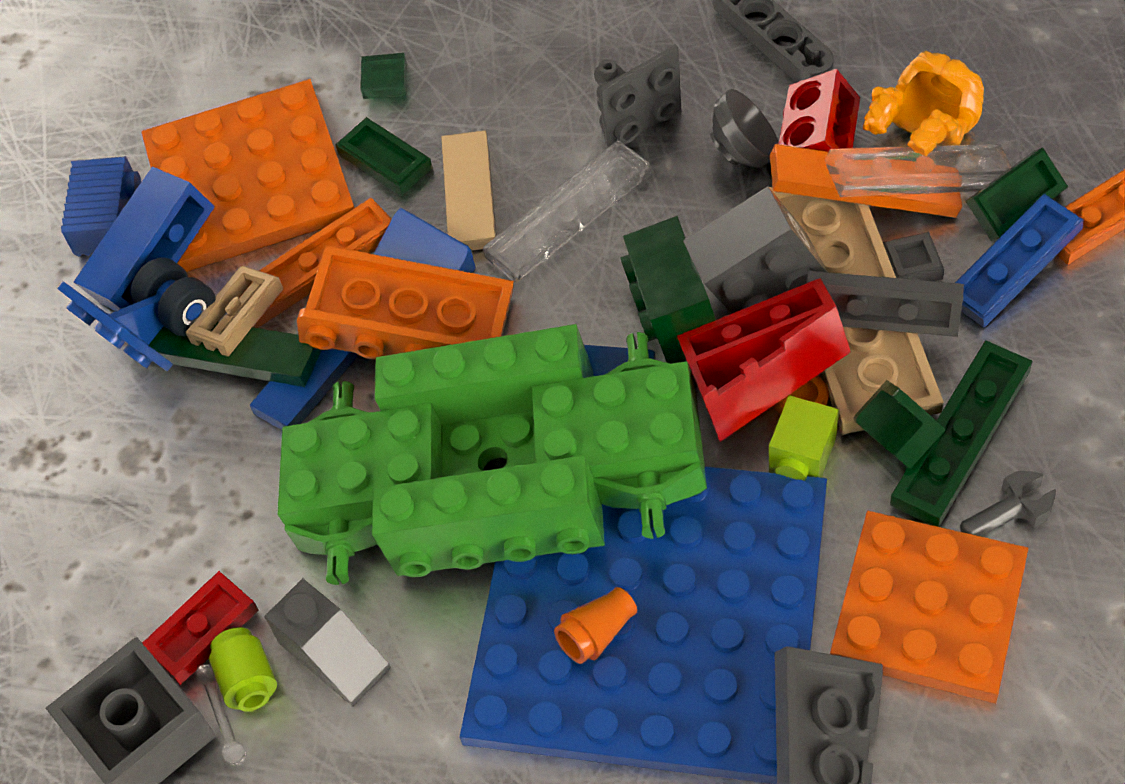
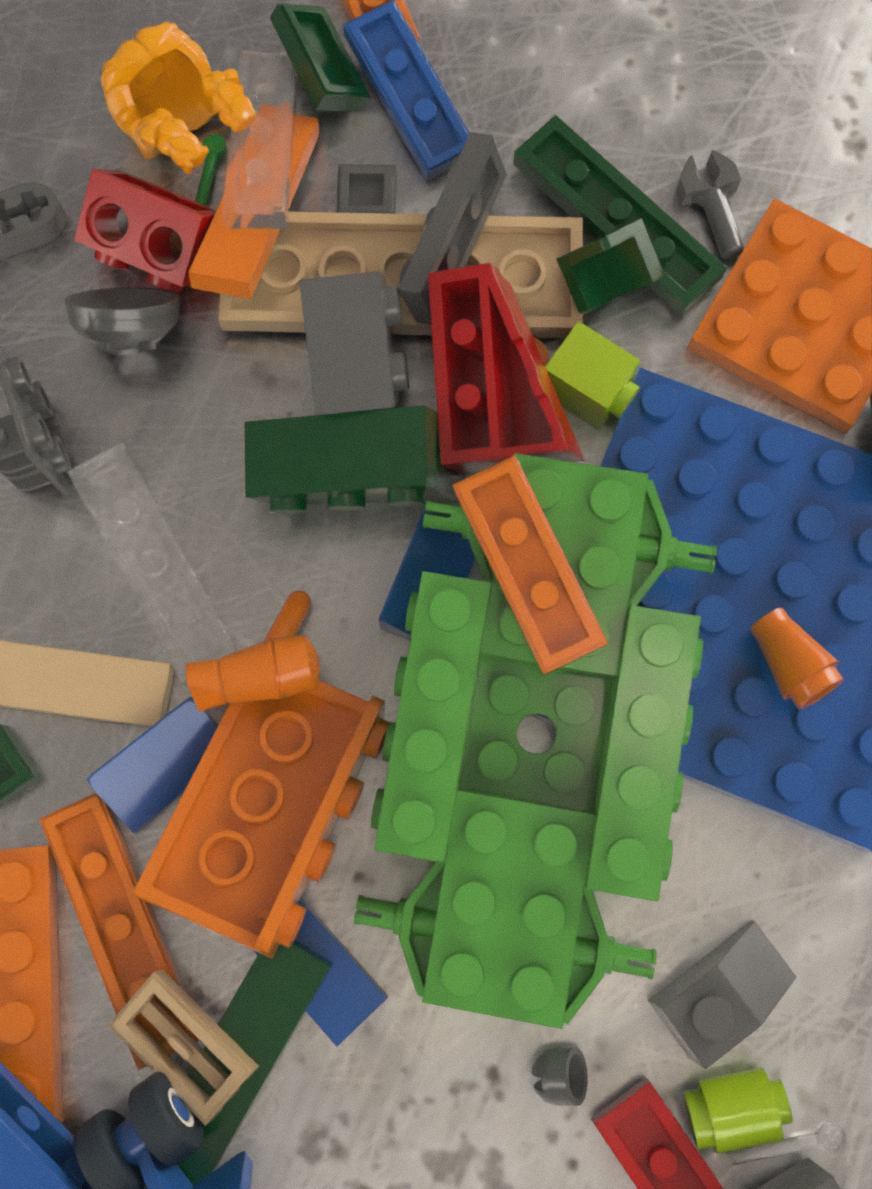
camera: 85 degrees left, 20 degrees up
none -> orange piece [186,590,320,712]
none -> orange tile [452,455,608,676]
none -> dark grey hinge [531,1047,588,1106]

